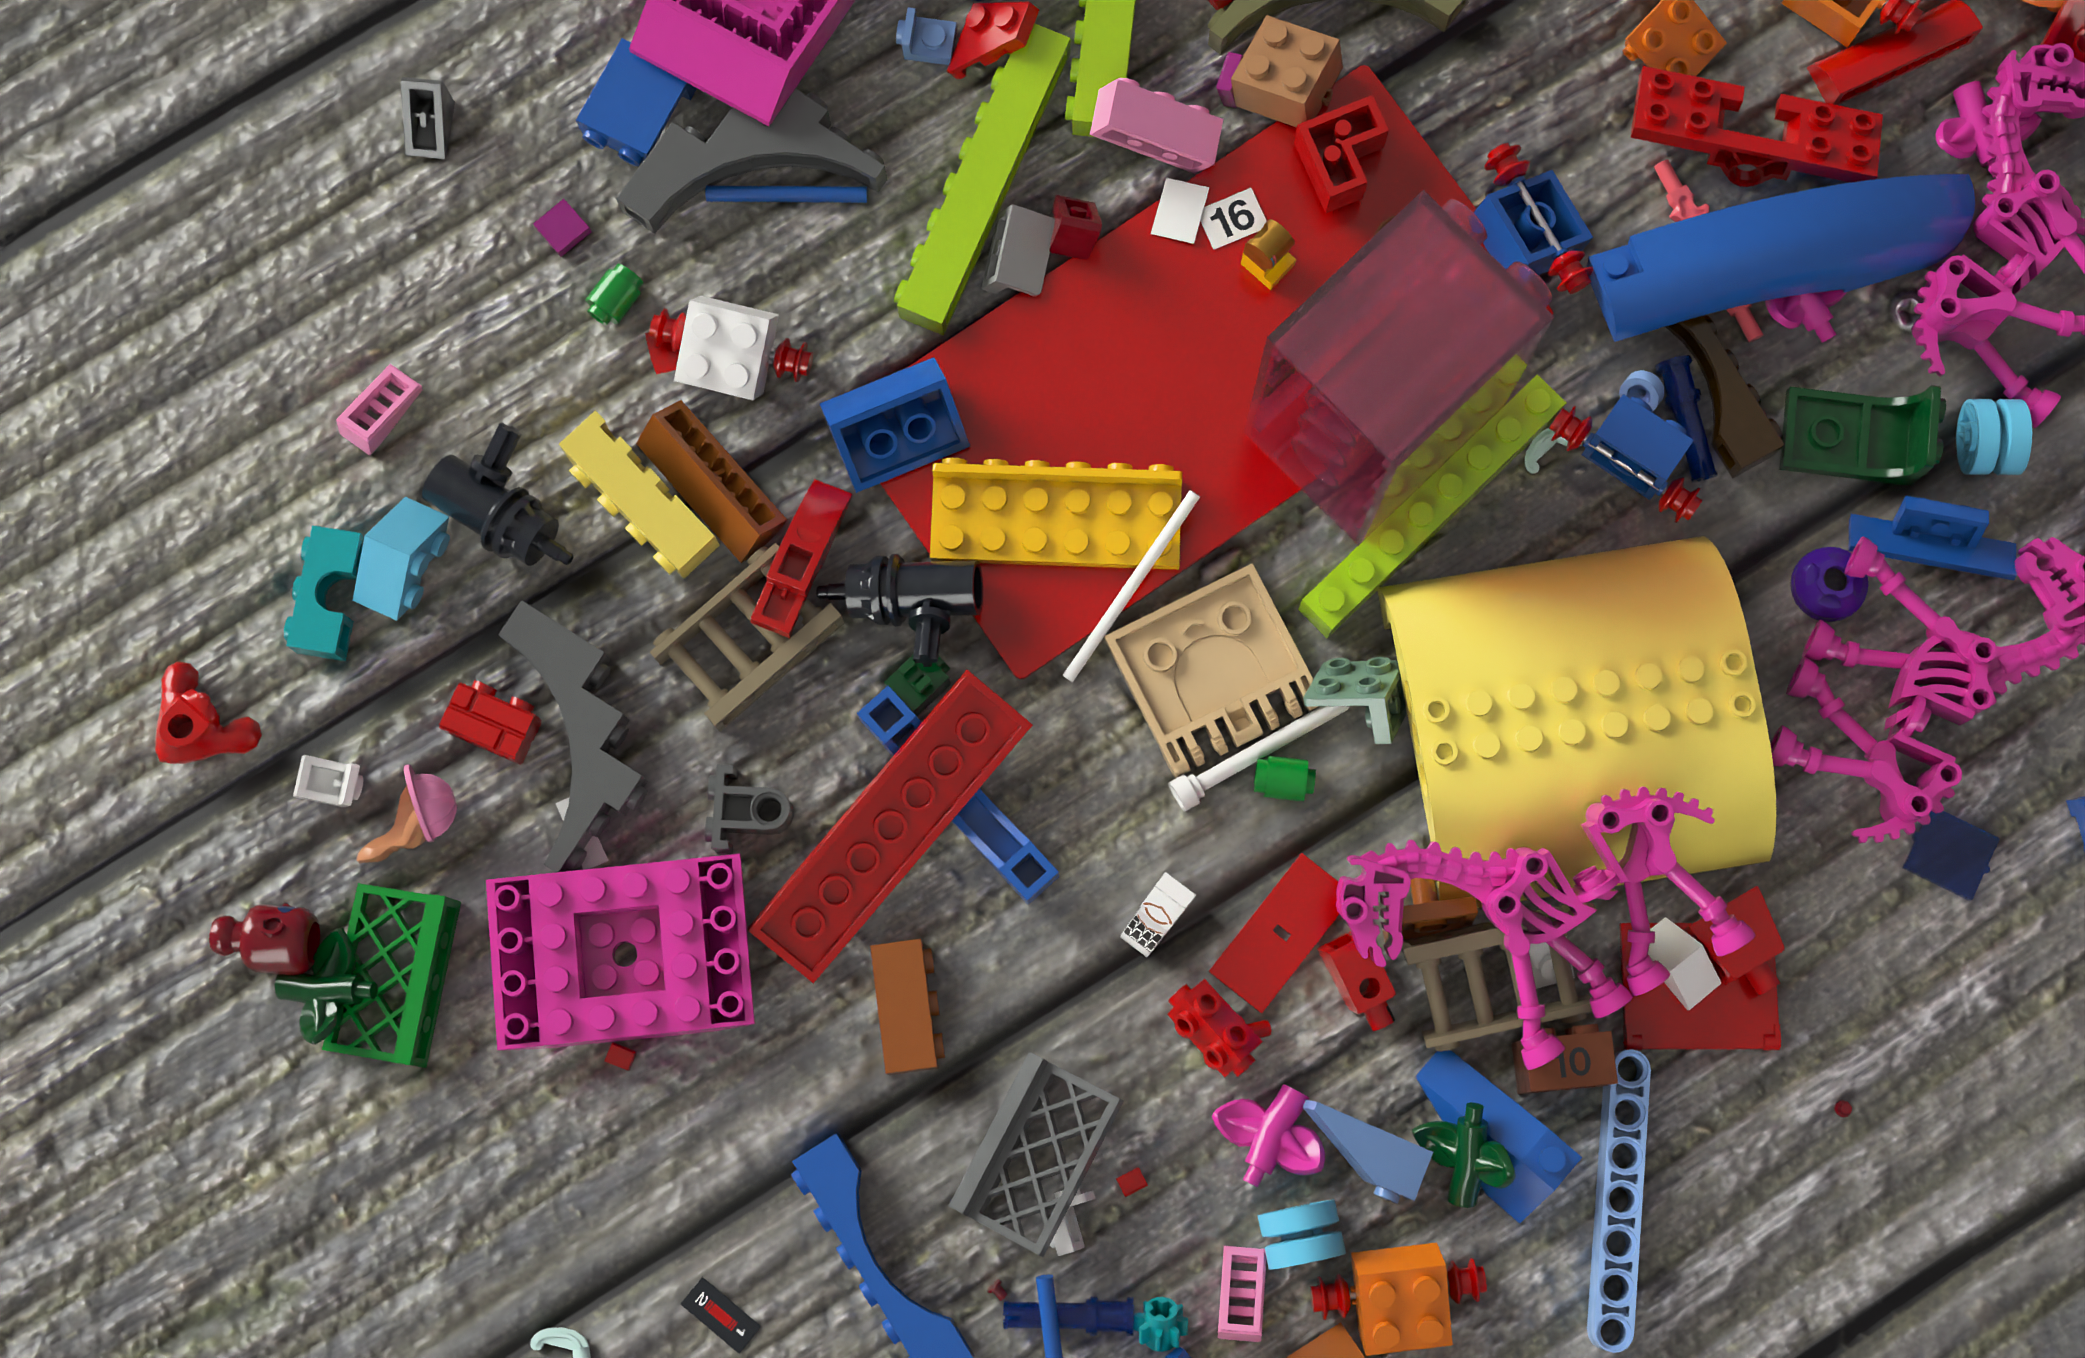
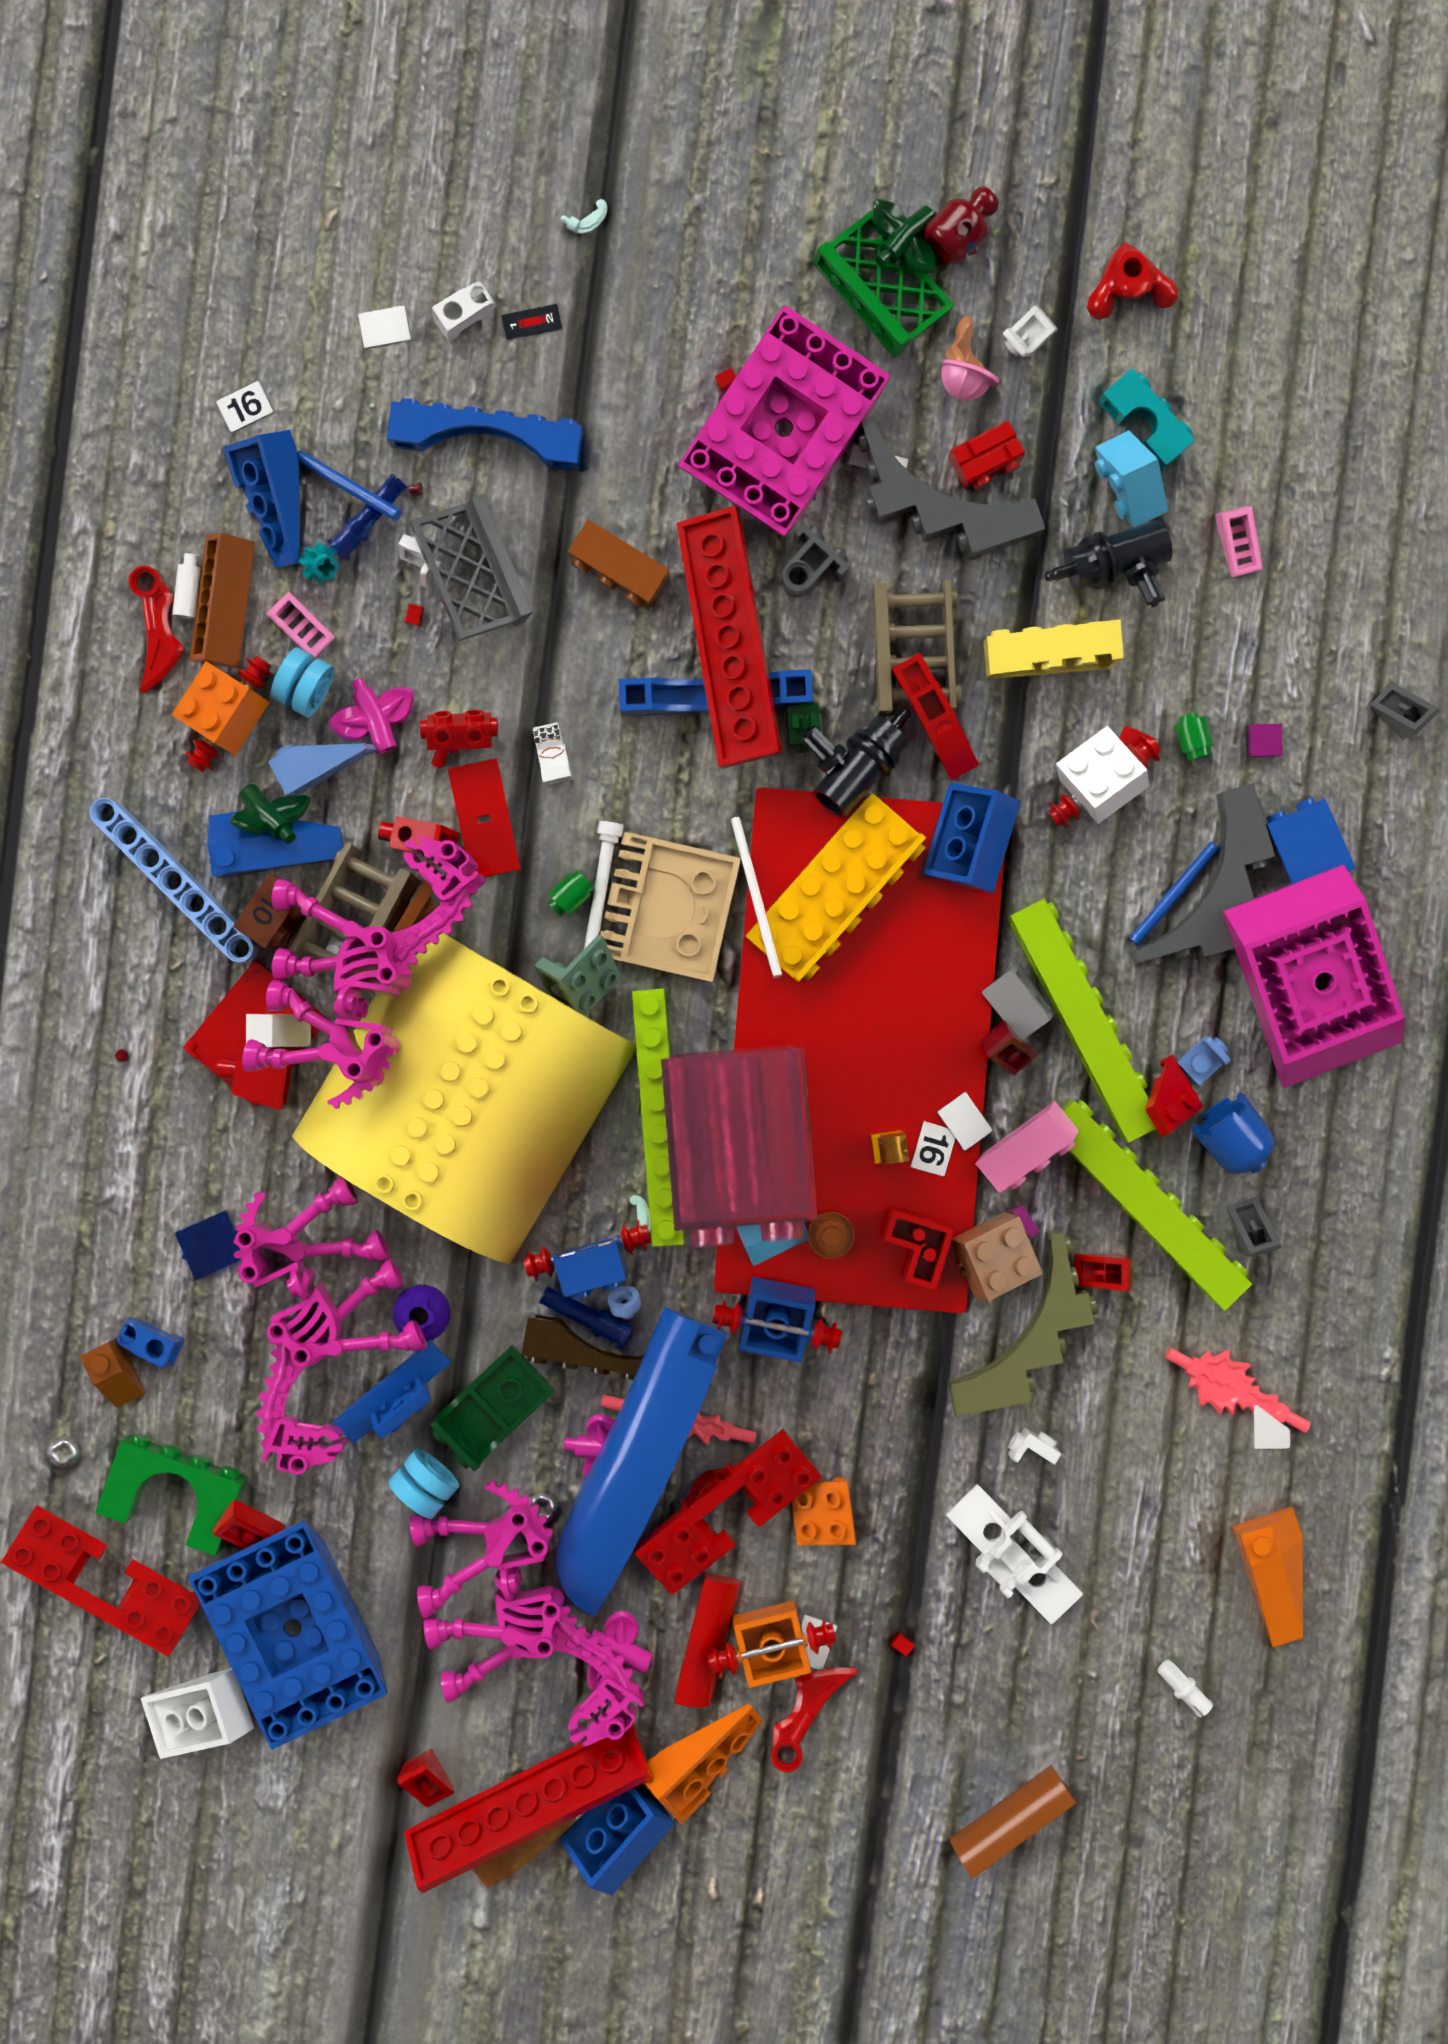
camera: 125 degrees right, 10 degrees up
dark orange brick [636,400,787,563] -> none

